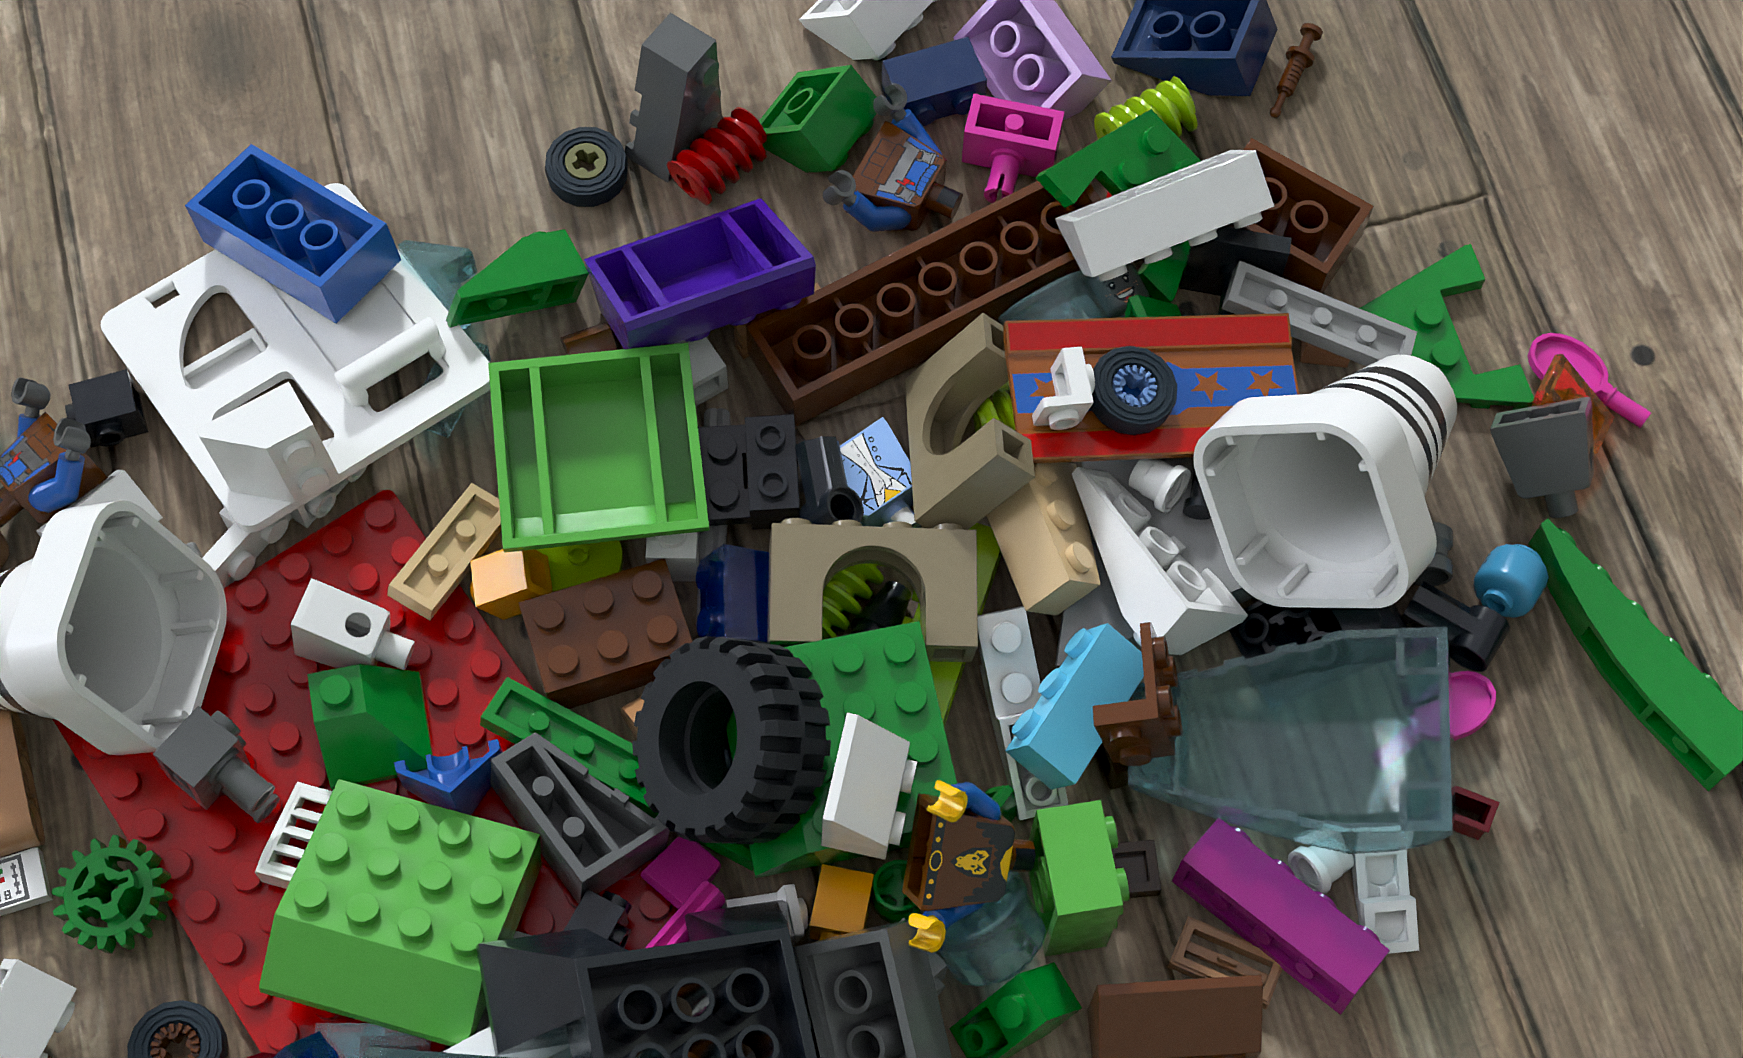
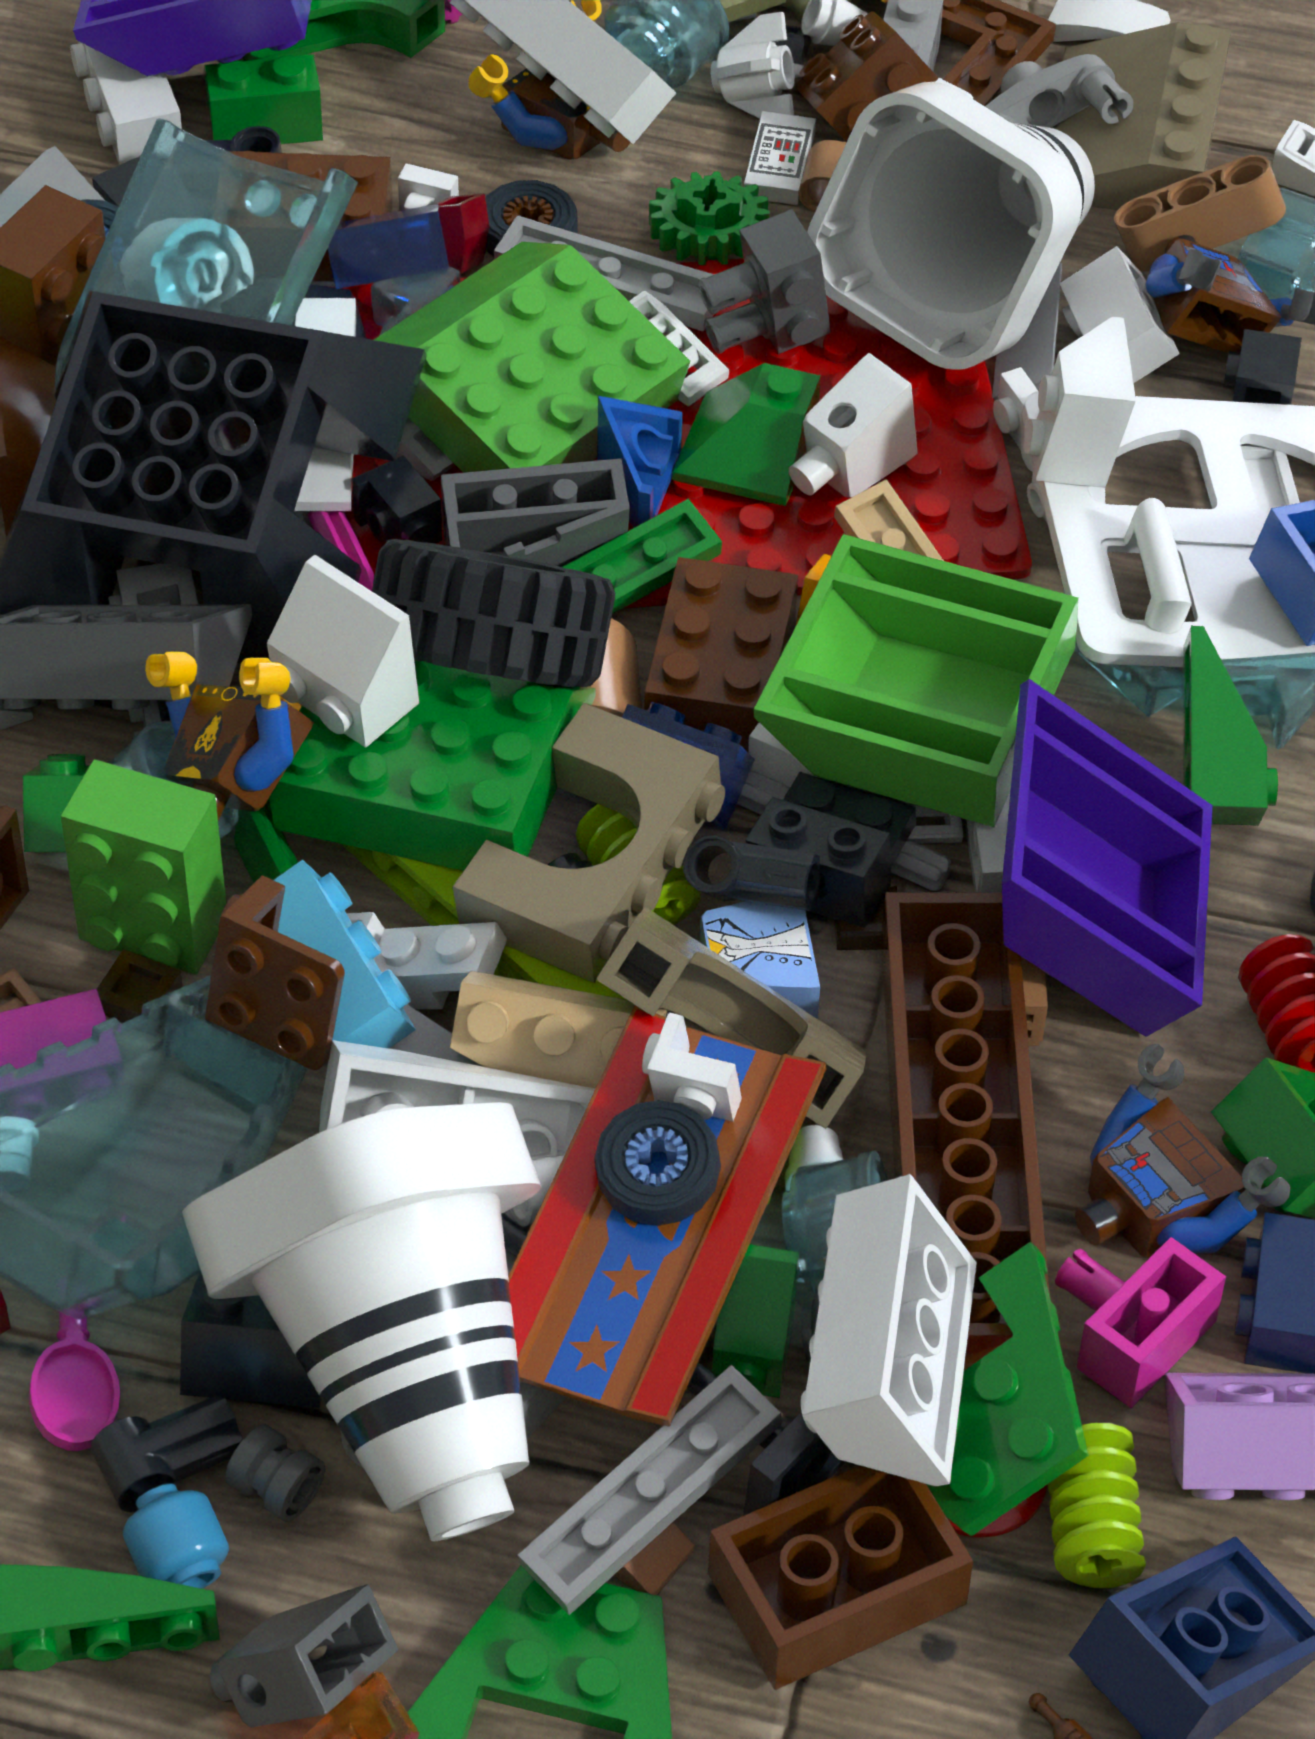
camera: 120 degrees right, 15 degrees down
none -> light grey plate [494,215,714,331]

